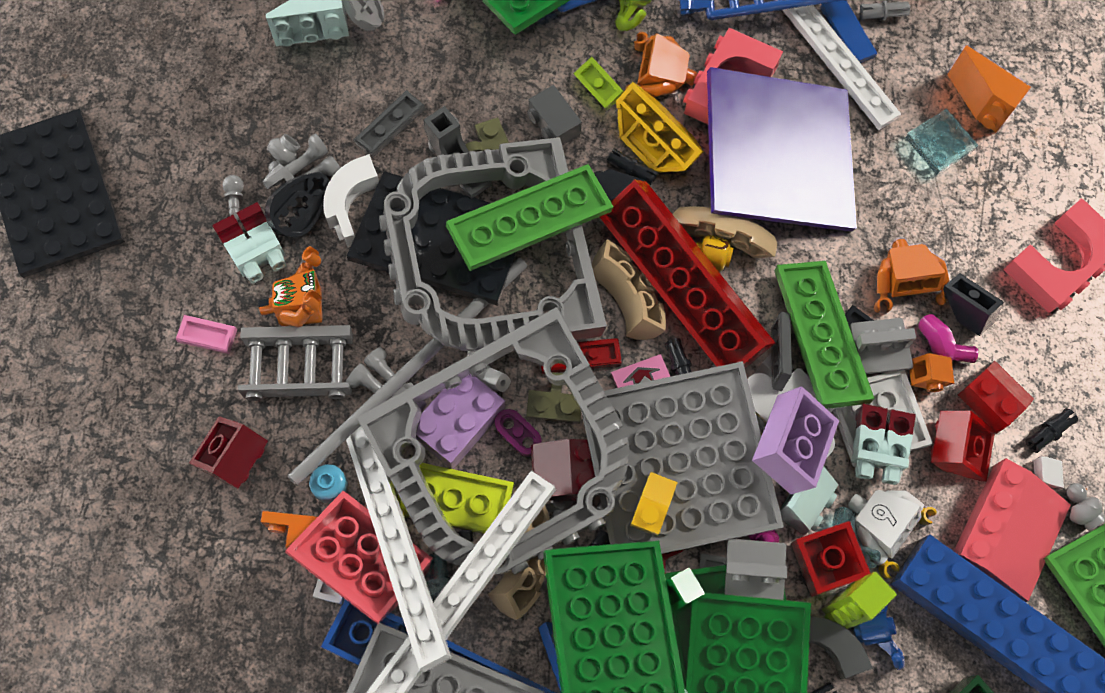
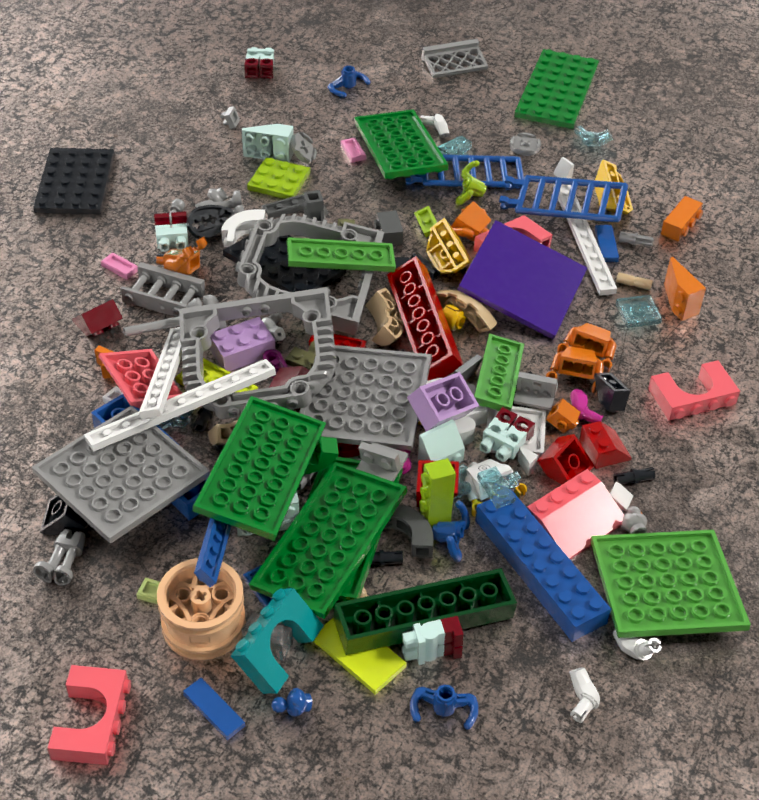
camera: 25 degrees right, 25 degrees down
medium azure head [309,464,348,504] -> none
yellow slope [630,472,677,536] -> none
none -> lime plate [247,157,310,199]
none -> clear light blue plate [477,466,521,509]
none -> white slope [518,446,538,476]
none -> orange torso [557,323,616,373]
none -> tan piece [616,272,653,290]

